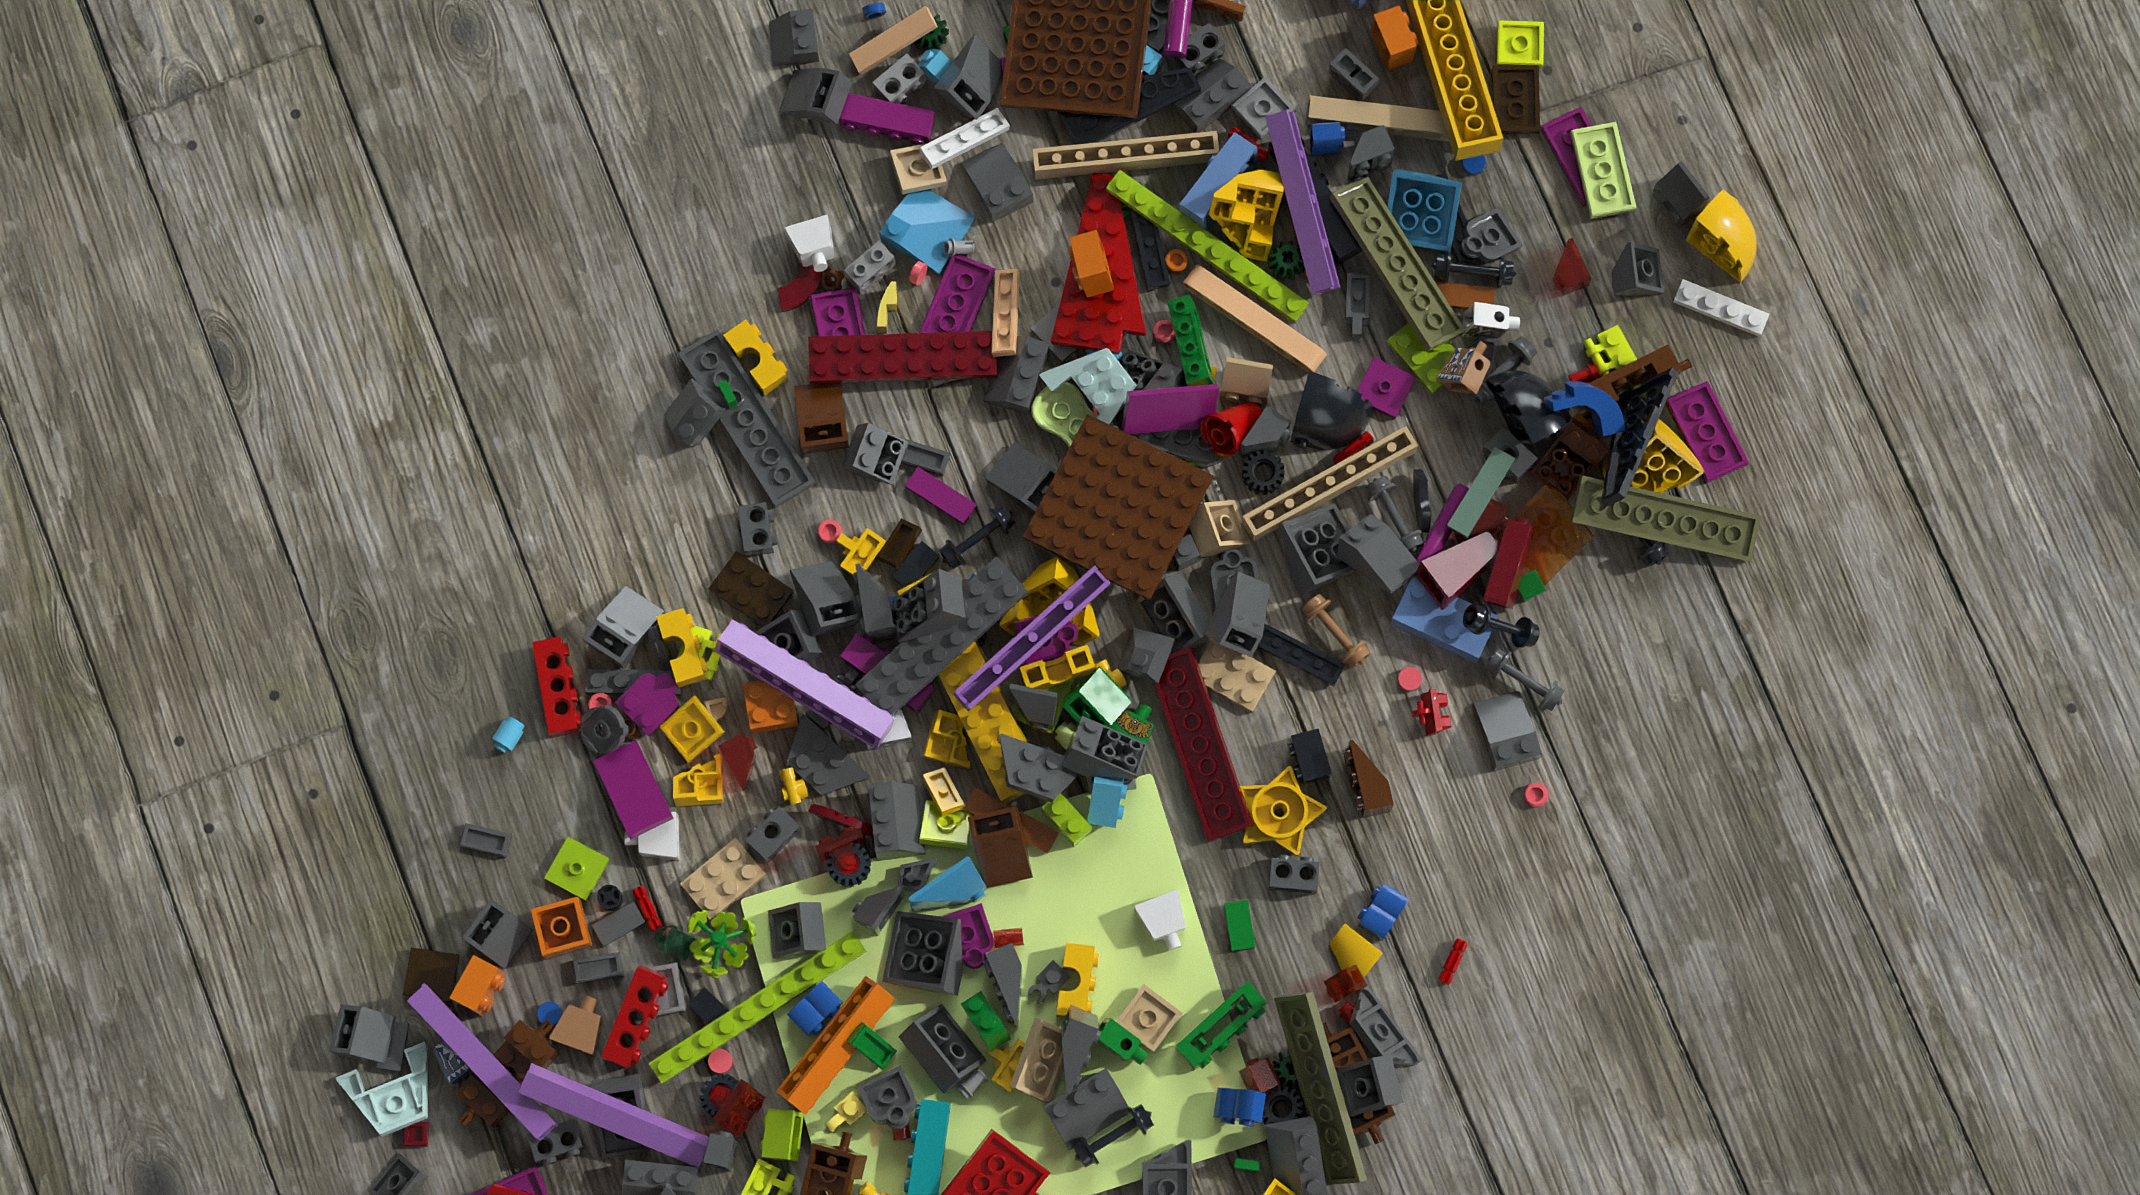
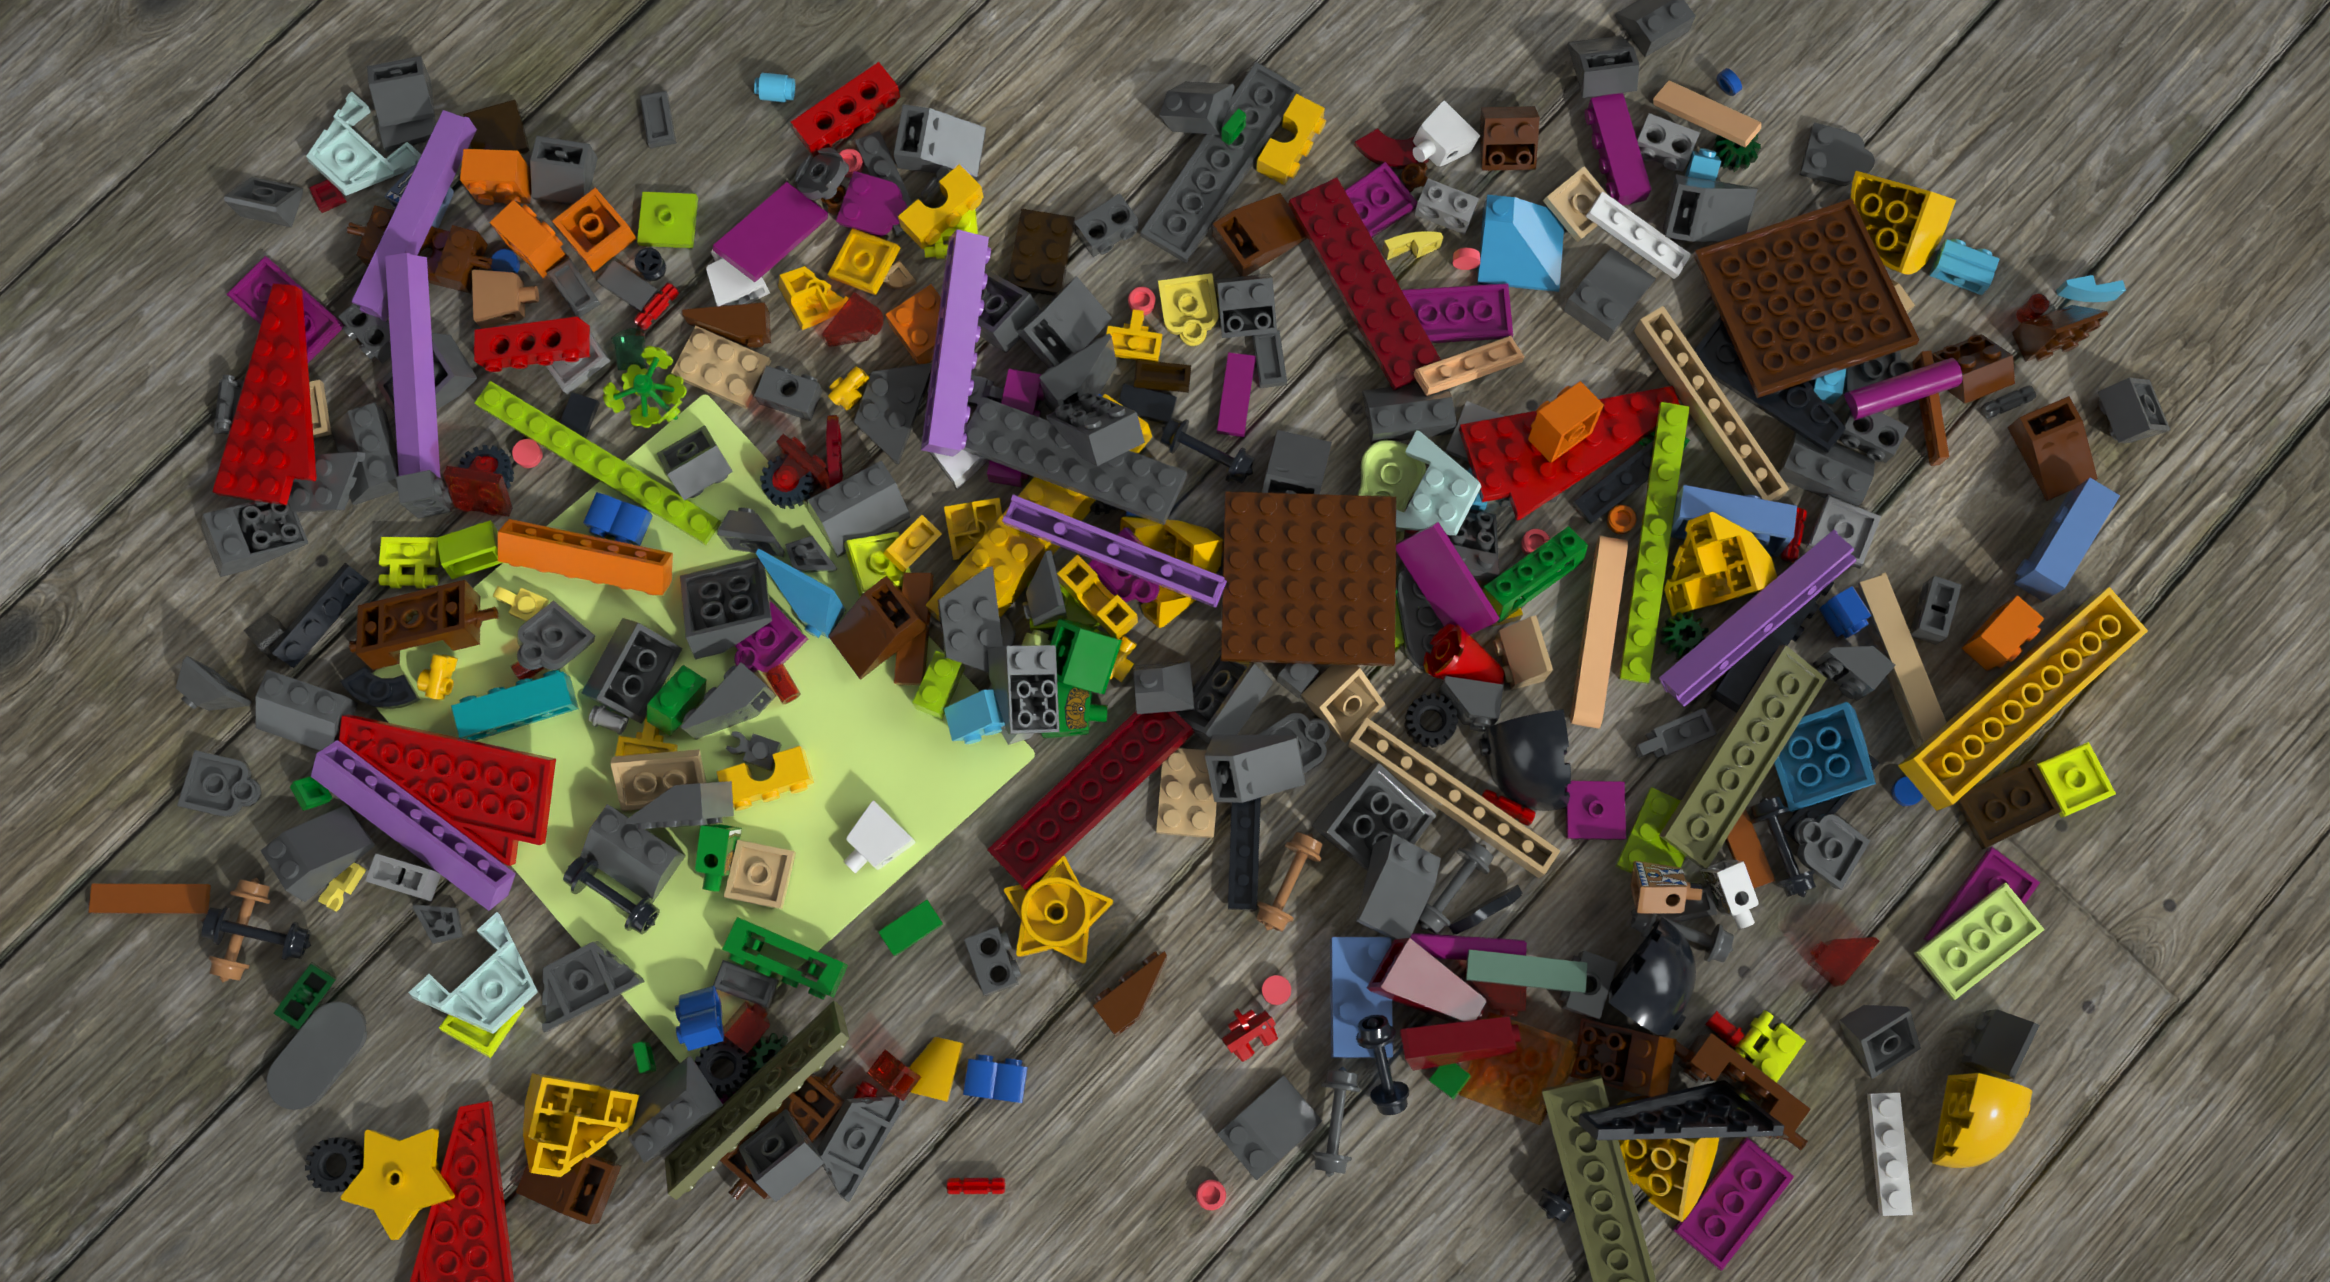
camera: 65 degrees right, 0 degrees up
green tile [847,1022,897,1070] -> none
light grey pin [943,238,975,257] -> none
black brick [1287,728,1332,785] -> none
blue arch [1544,381,1625,436] -> none
none -> orange brick [489,200,566,278]
none -> reddish brown slope [682,302,771,348]
none -> dark grey tile [713,960,779,1008]
none -> light yellow plate [1158,273,1219,346]
none -> reddish brown slope [1479,106,1540,171]

